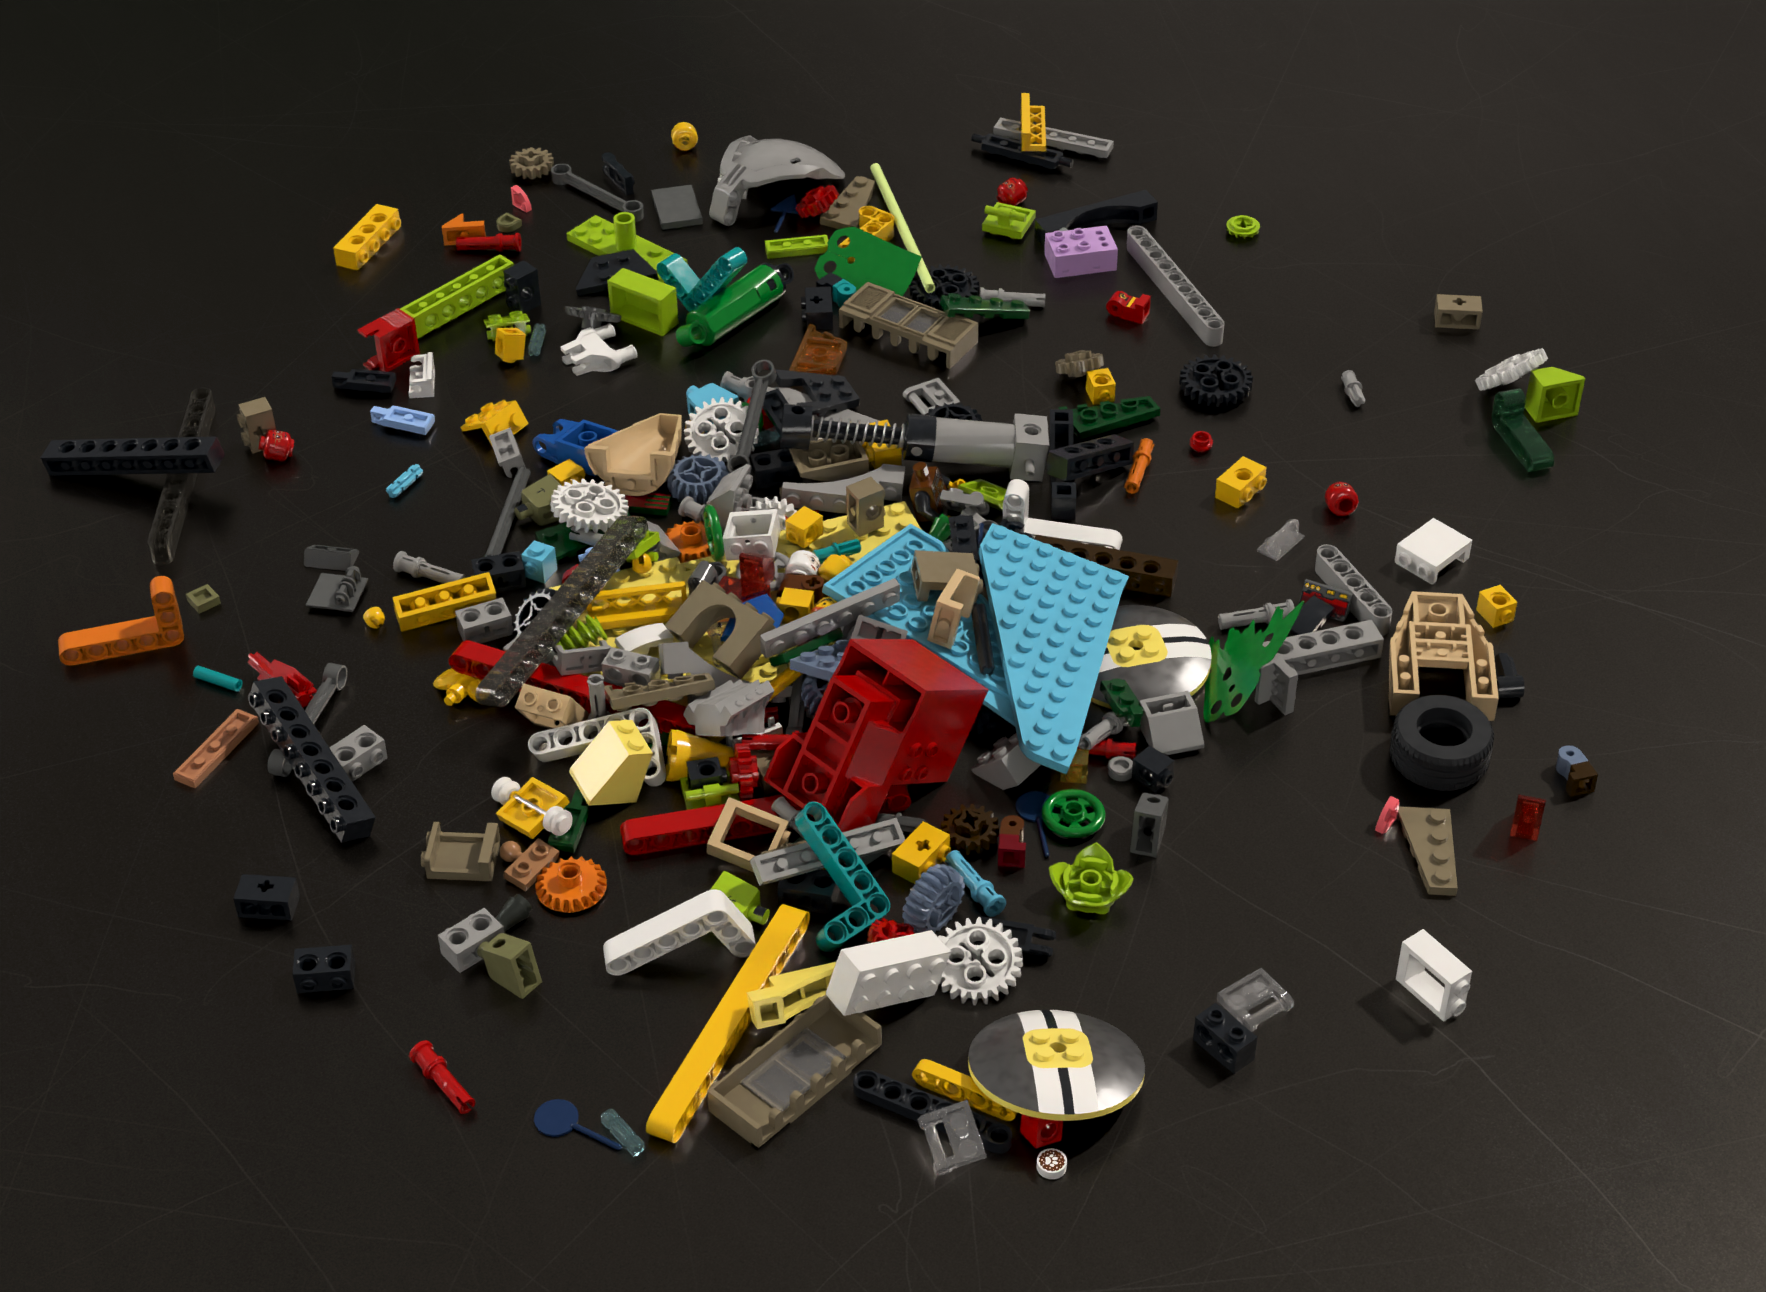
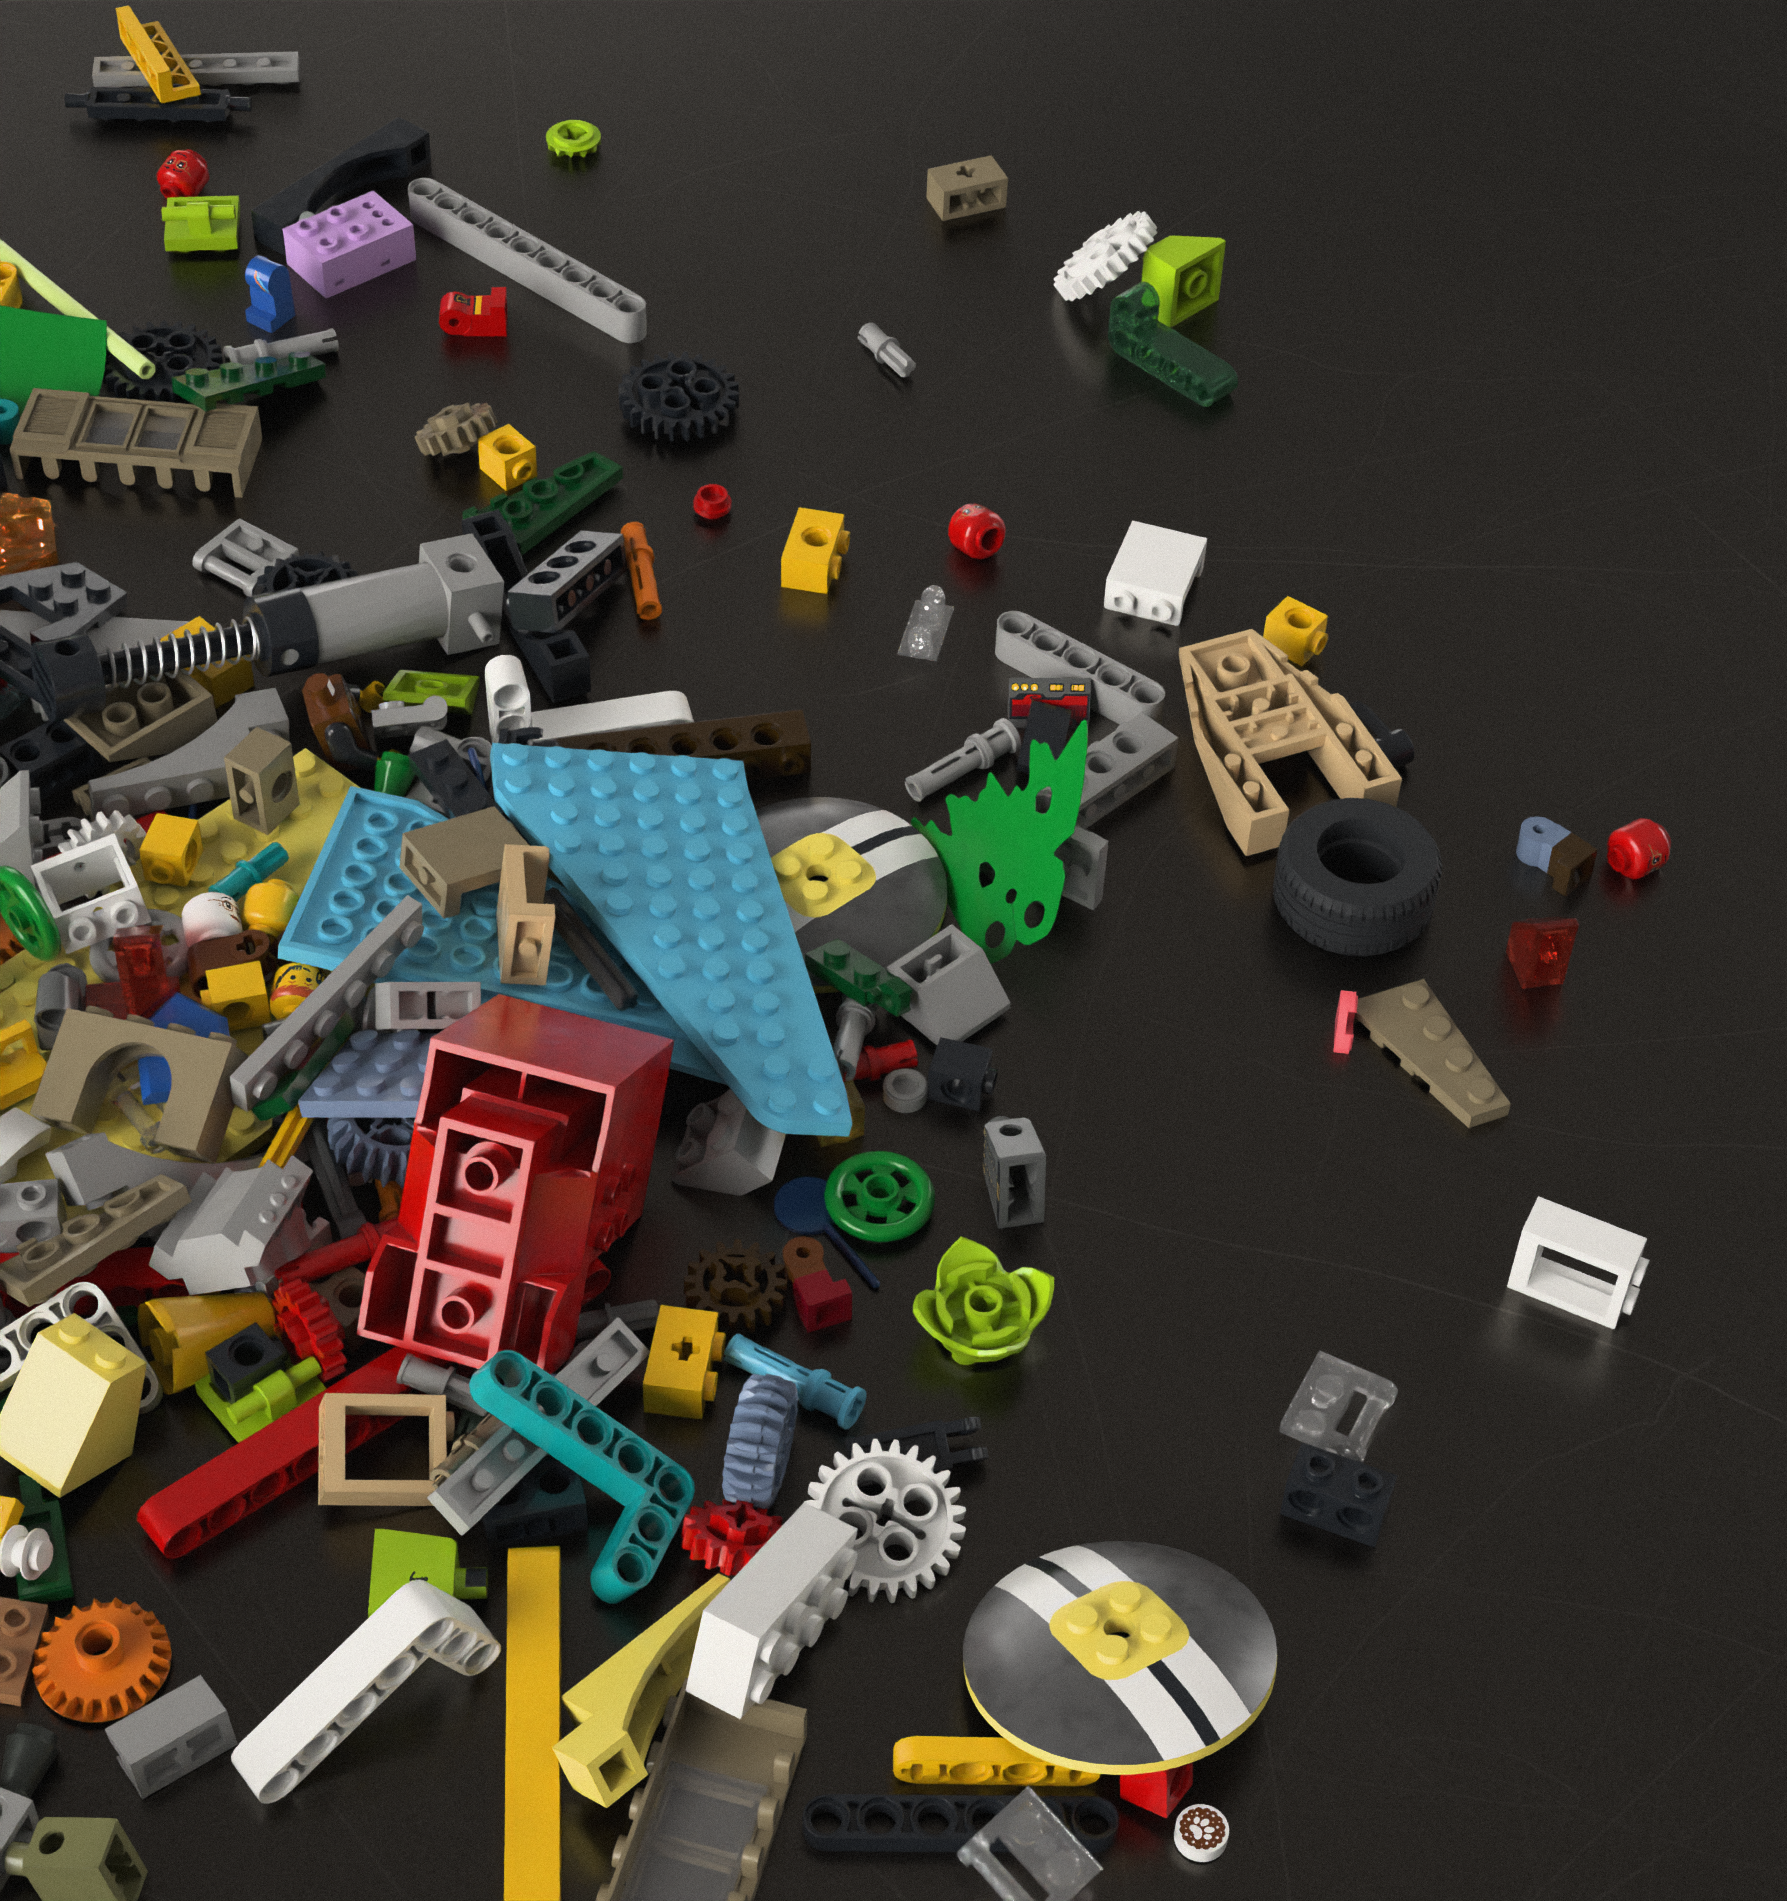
camera: 30 degrees left, 5 degrees up
none -> light grey hinge [105,1675,238,1800]
none -> blue leg [245,255,295,333]
none -> red head [1607,818,1671,880]

